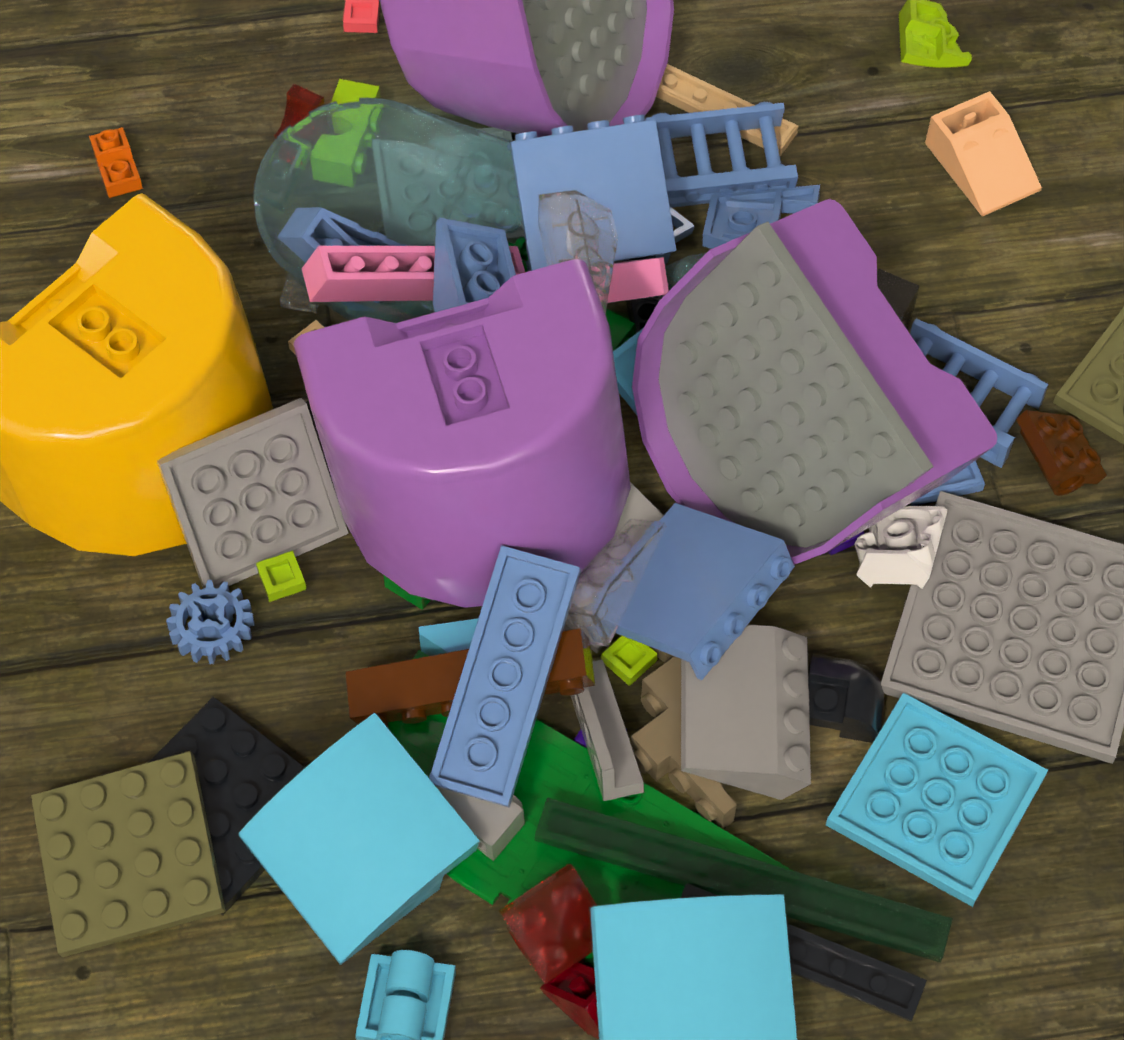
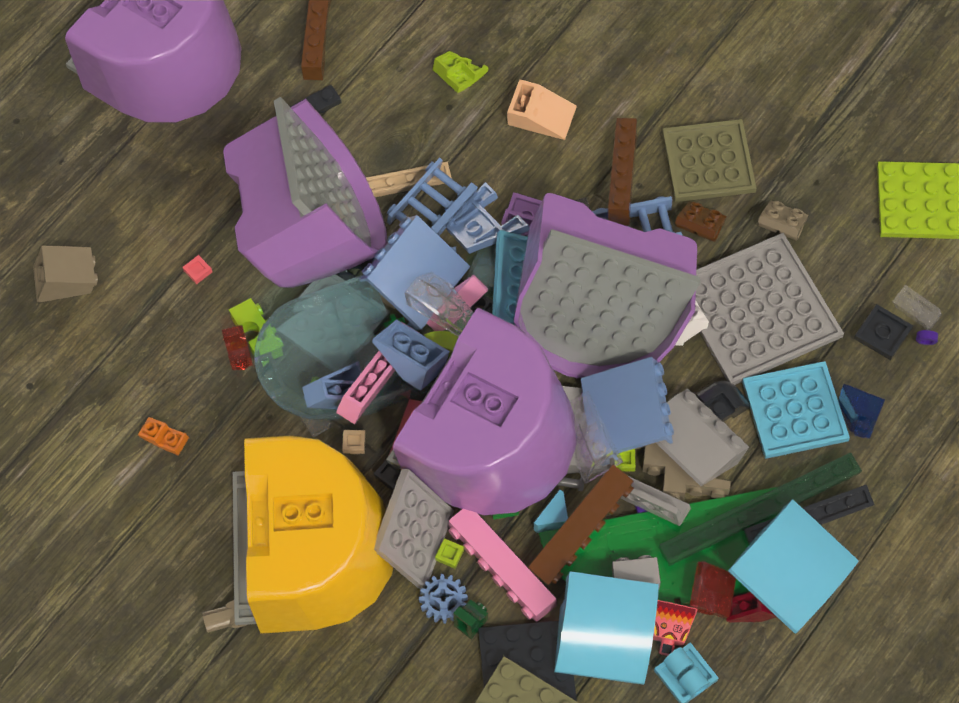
camera: 40 degrees left, 5 degrees up
medium blue plate [429,545,581,808] -> none
none -> bright pink brick [449,509,556,623]
none -> dark green arch [453,600,488,640]
none -> reddish brown brick [608,118,637,226]
none -> torso [653,600,697,656]
none -> clear blue slope [838,384,885,439]

